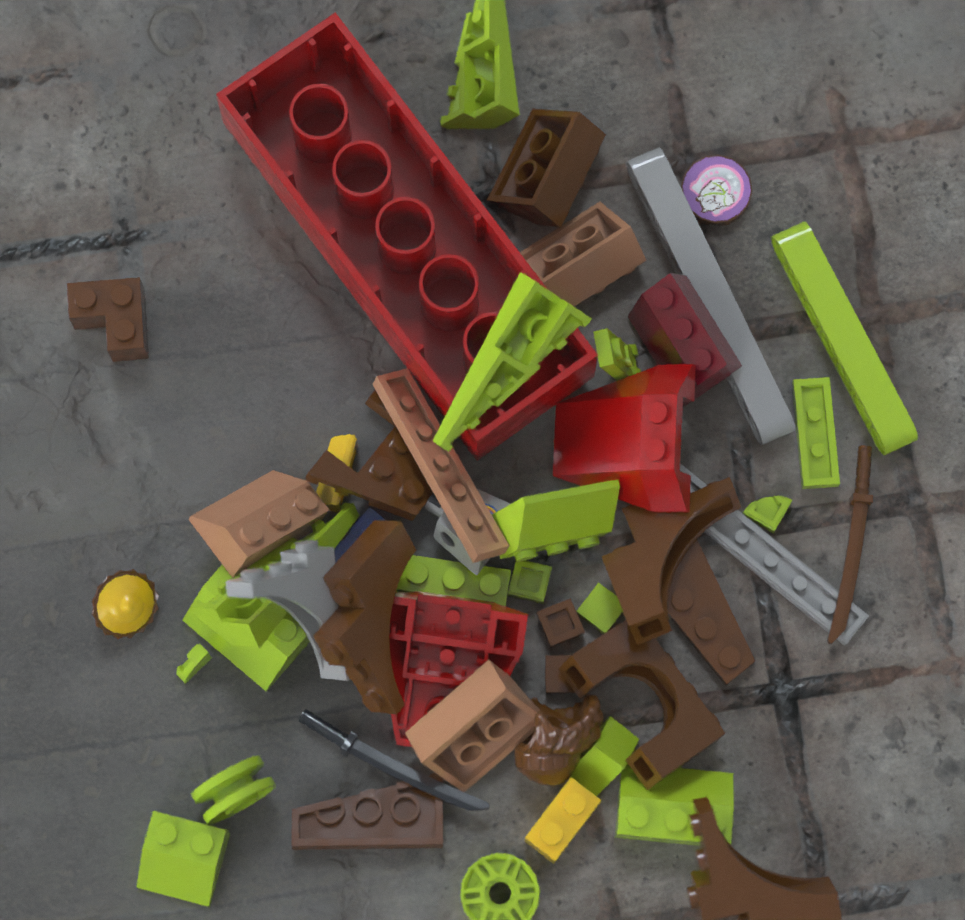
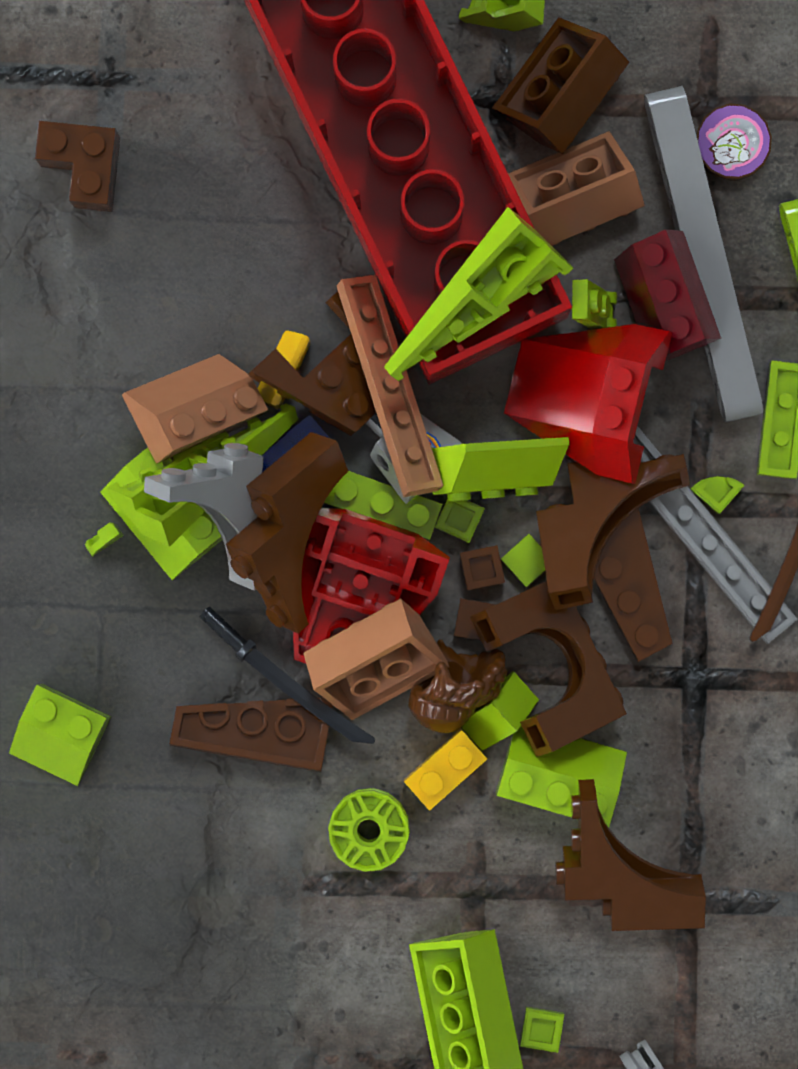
camera: 15 degrees right, 10 degrees up
yellow piece [91,569,159,640] -> none
lime wheel [191,755,276,825] -> none

